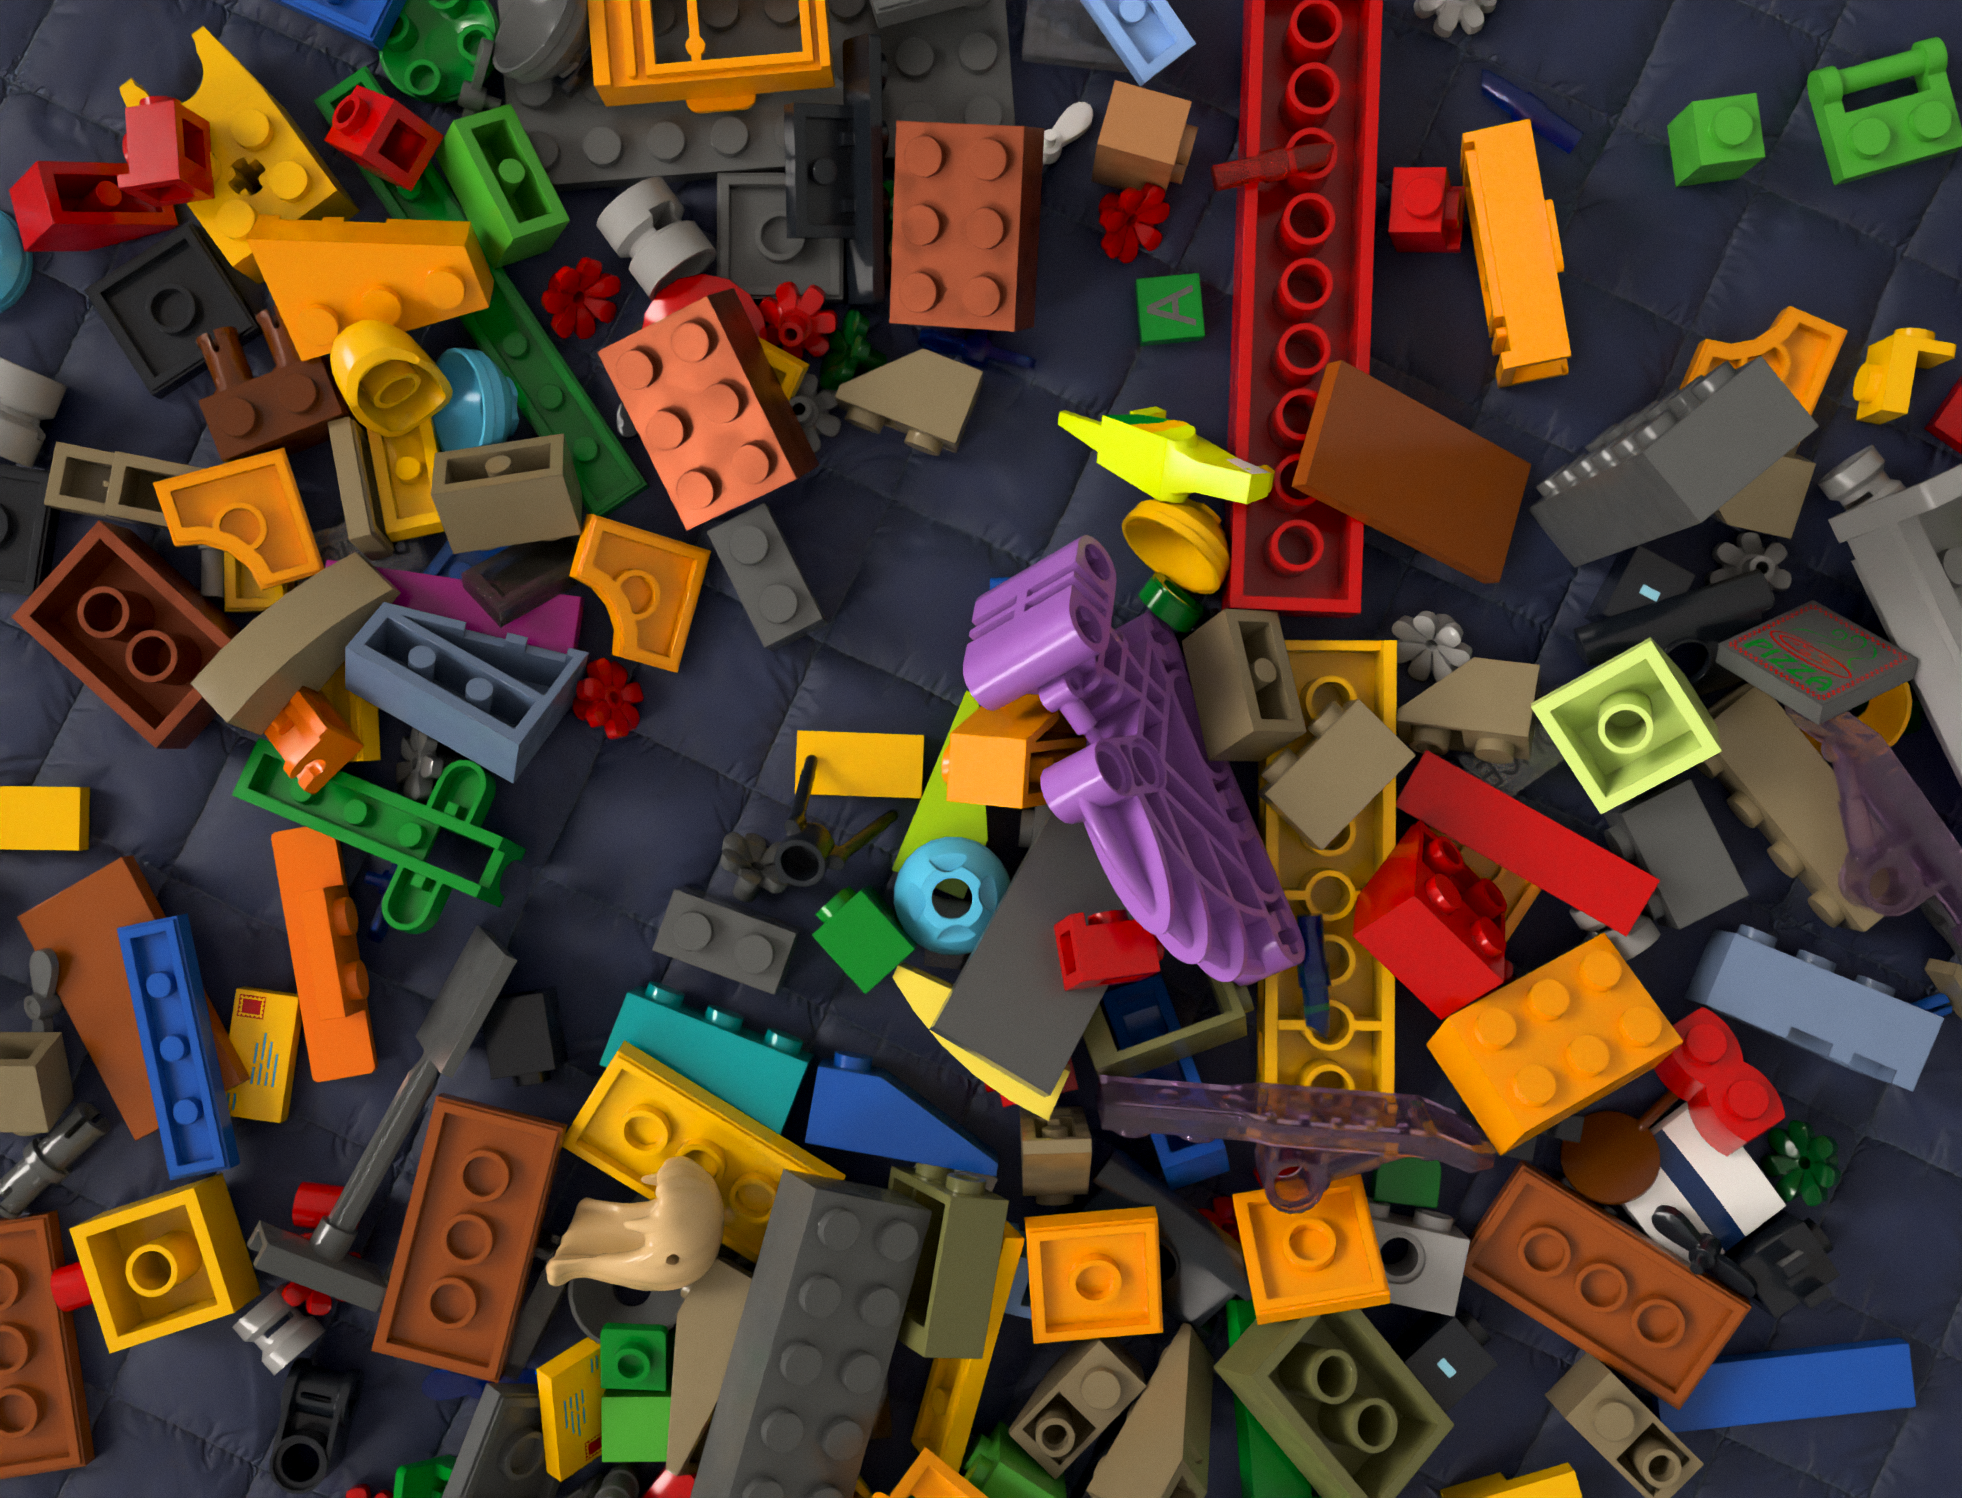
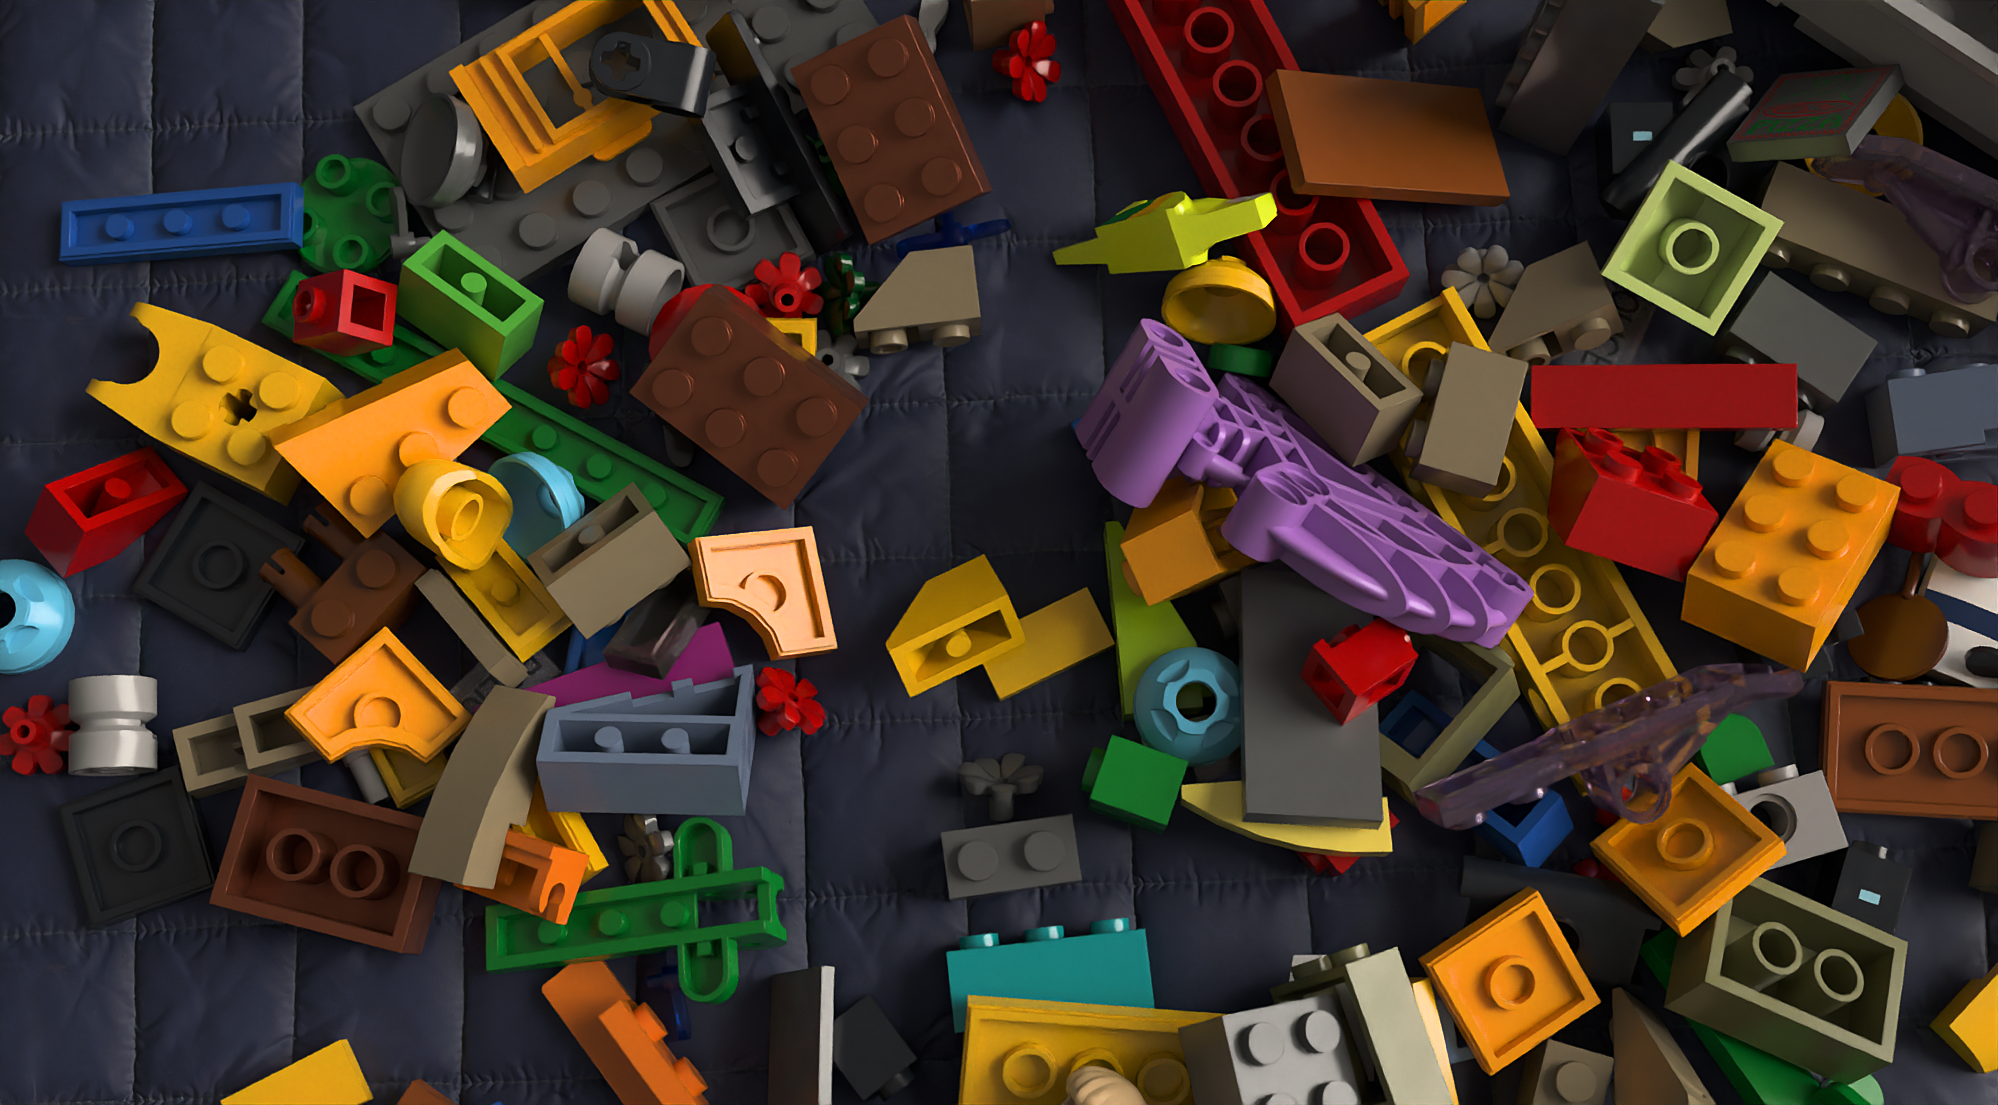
camera: 25 degrees left, 10 degrees down
red brick [117,96,215,207] -> none
dark grey brick [706,503,828,652] -> none
black plant [774,755,898,887] -> none
blue slope [805,1051,998,1177] -> none
dark tan slope [1020,1106,1092,1206] -> none
green tile [1135,273,1205,346] -> none
clear blue piece [1297,913,1331,1039] -> none
none -> black piece [588,32,717,119]
none -> yellow slope [885,554,1027,698]

